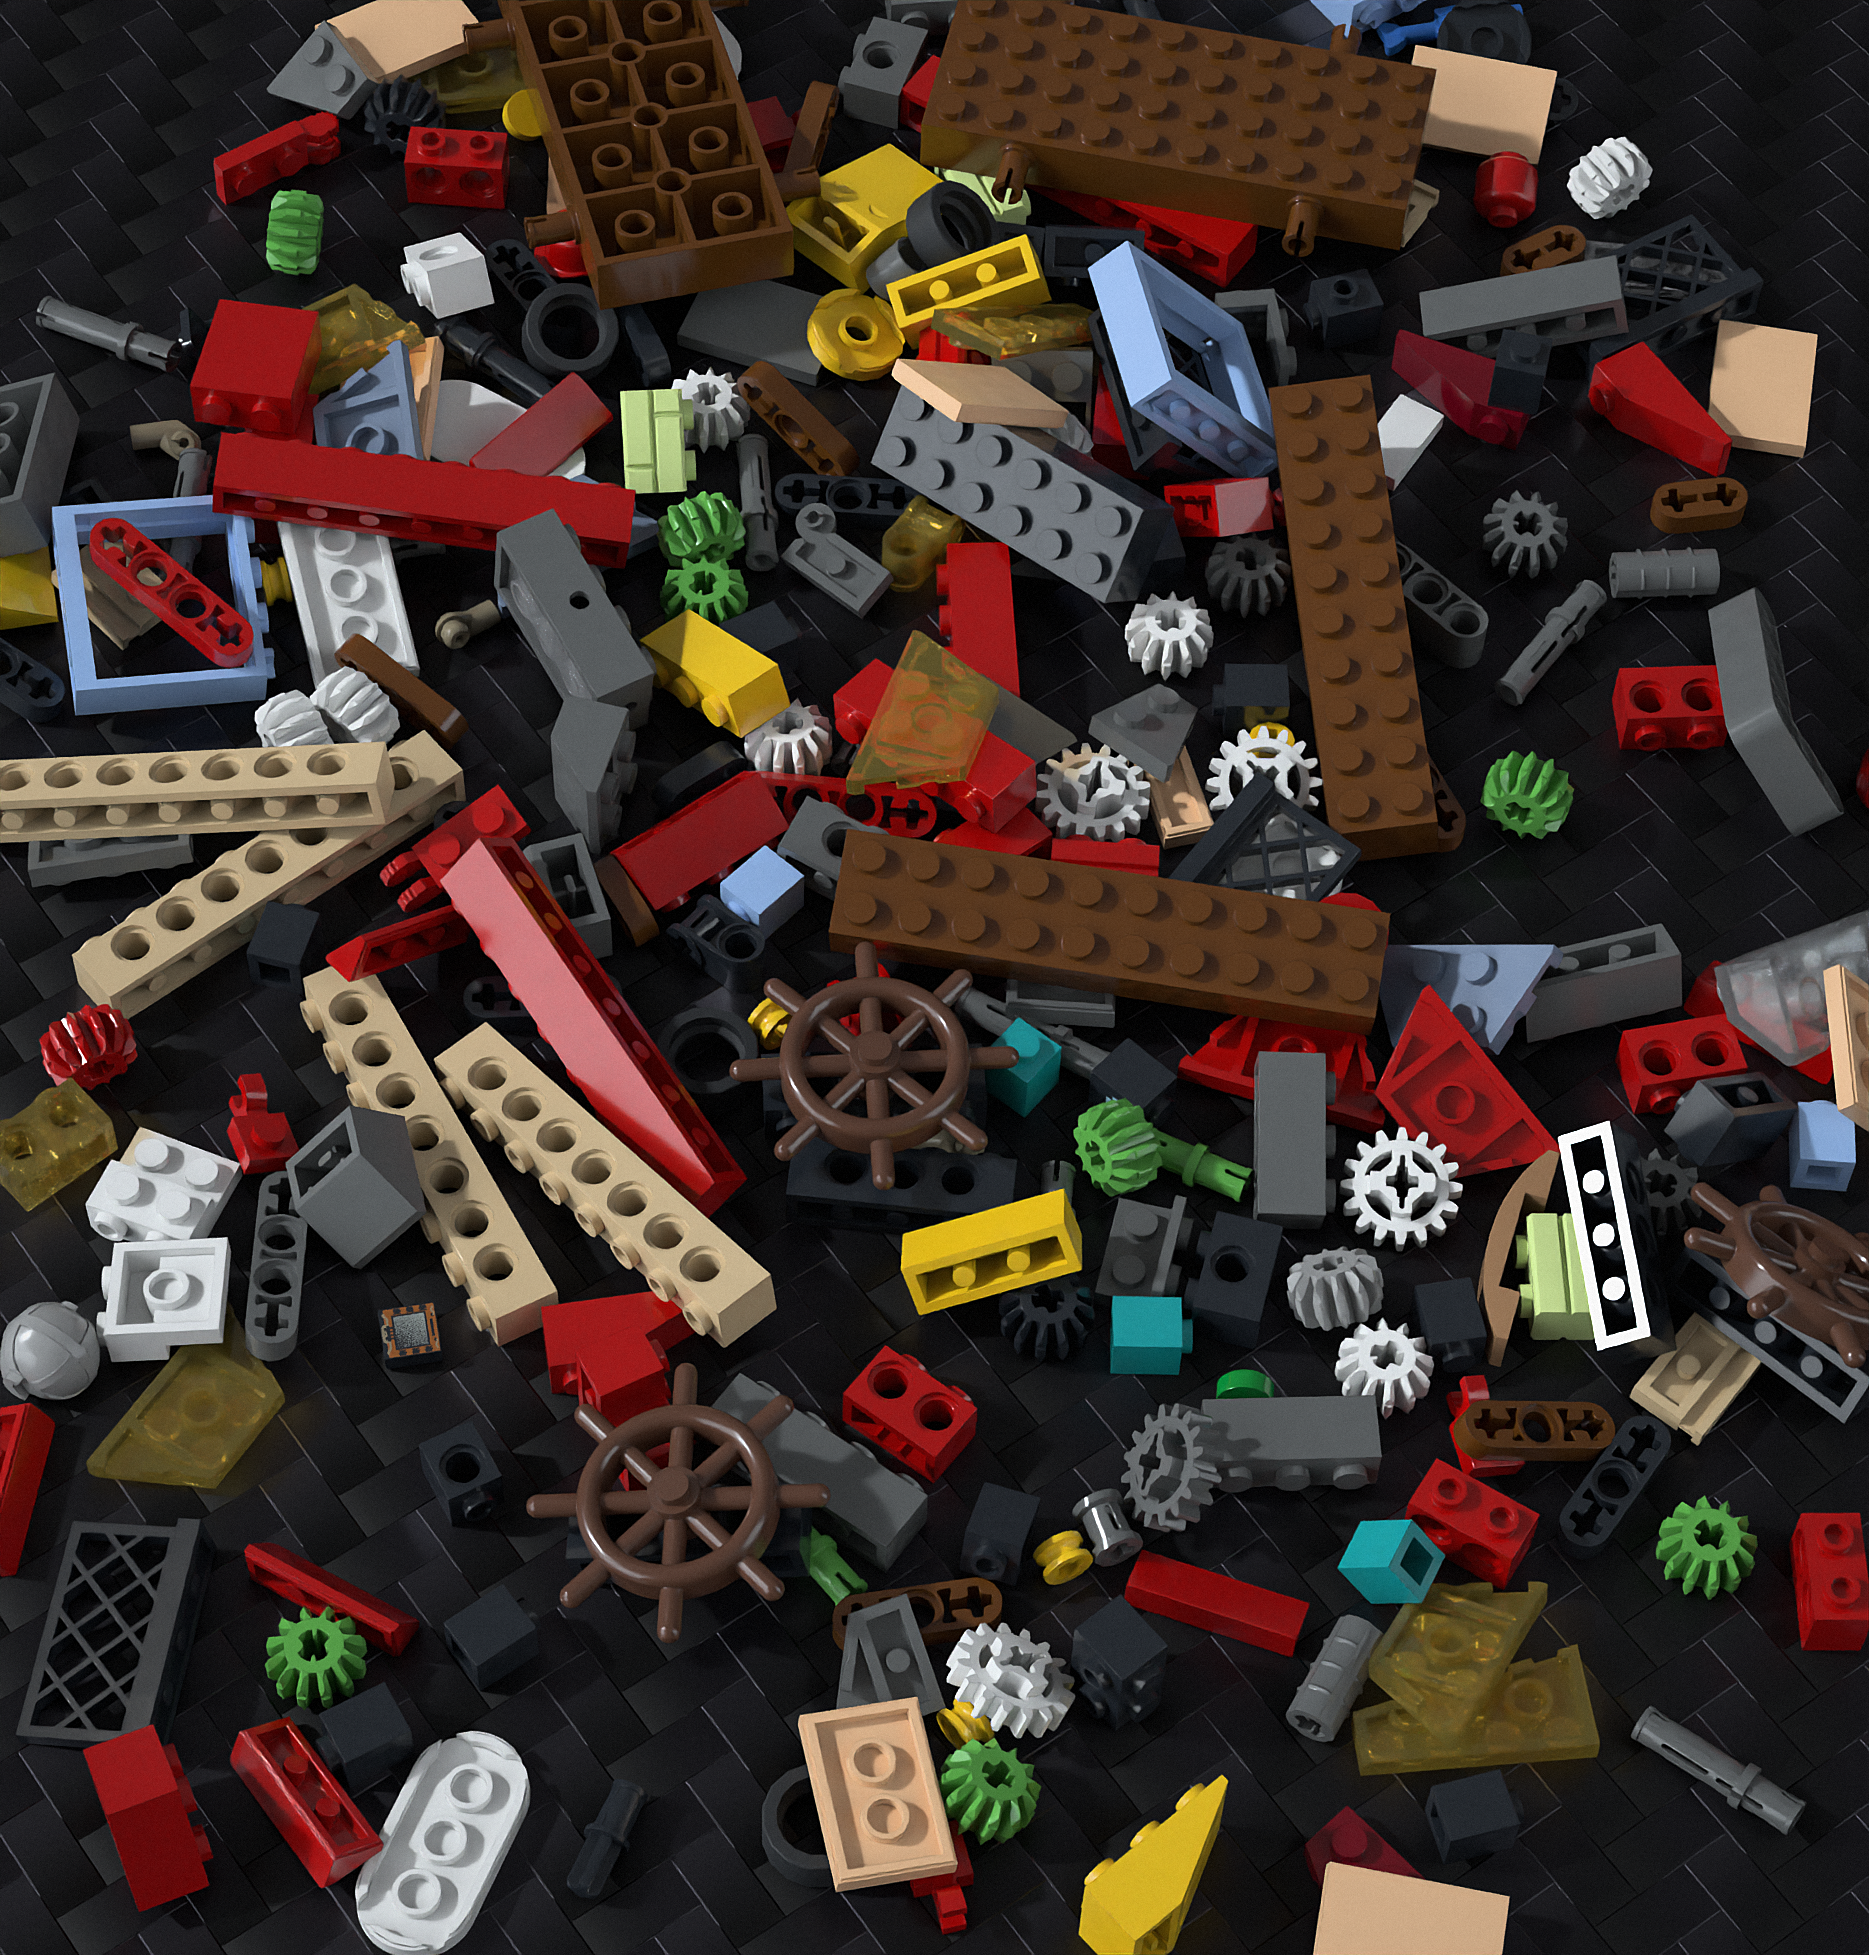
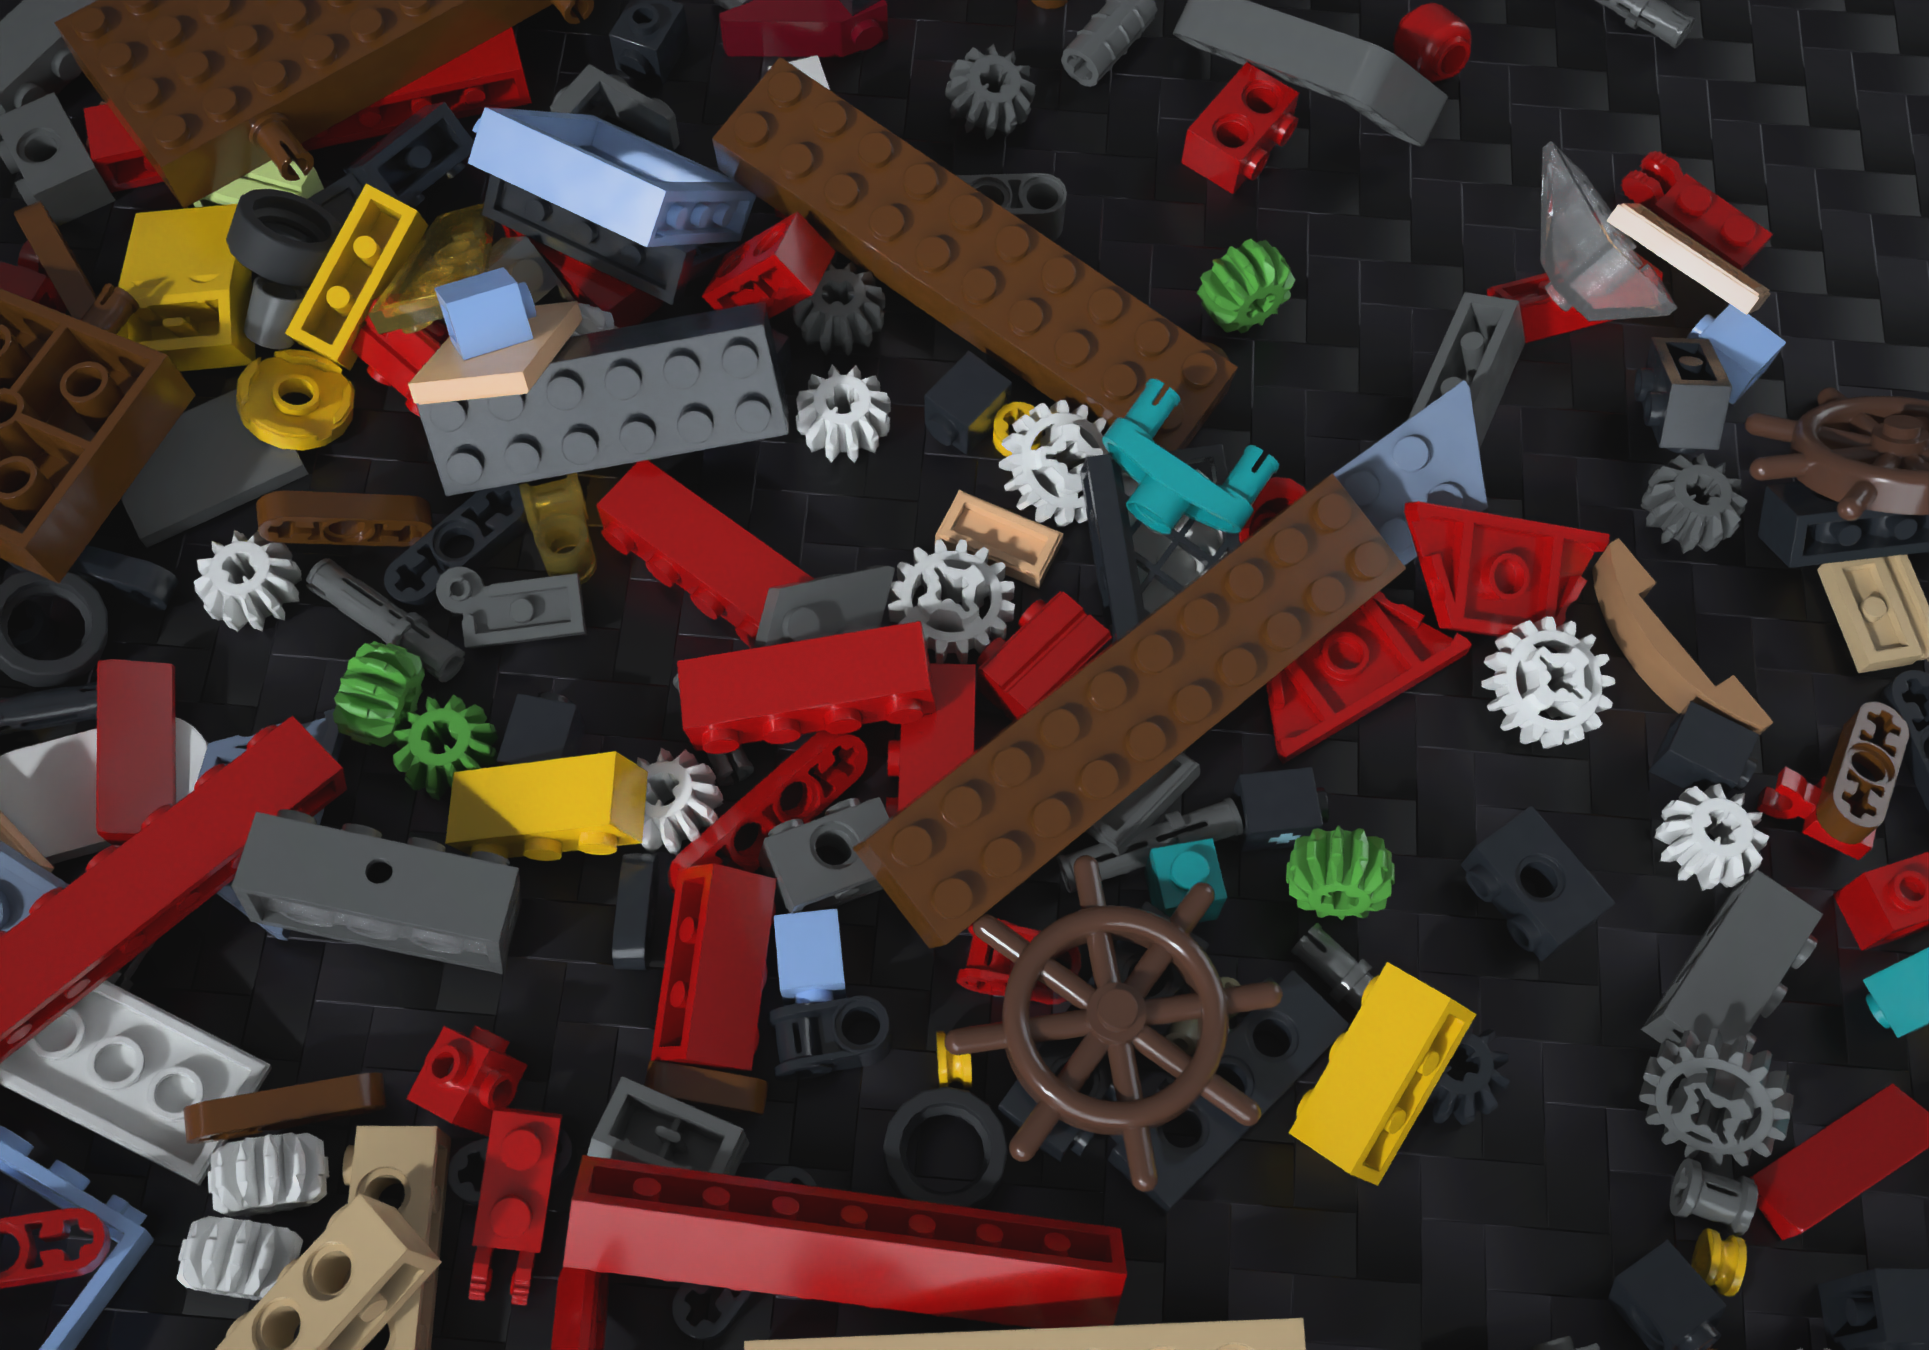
camera: 50 degrees left, 10 degrees up
yellow bush [260,556,293,607] -> none
dark tan arm [435,600,501,649] -> none
dark grey slope [551,695,638,854] -> none
yellowish green brick [620,389,696,494] -> none
red brick [843,1345,977,1483] -> none
clear yellow wing [846,630,999,795] -> none
dark grey wing [1088,684,1198,783] -> none
dark grey bracket [1094,1195,1194,1308] -> none
teal brick [1110,1296,1193,1375] -> none
bright green pin [1152,1127,1254,1203] -> none
green tile [1216,1369,1274,1399] -> none
dark grey brick [1253,1051,1336,1230] -> none
light grey gear [1286,1246,1384,1331] -> none
dark grey pin [1494,580,1607,706] -> none
yellowish green brick [1512,1213,1595,1340] -> none
black brick [1558,1121,1677,1365] -> none
red brick [1615,1013,1748,1115] -> none
none -> red brick [406,1025,528,1136]
none -> light blue brick [434,267,536,360]
none -> teal connector [1102,378,1279,534]

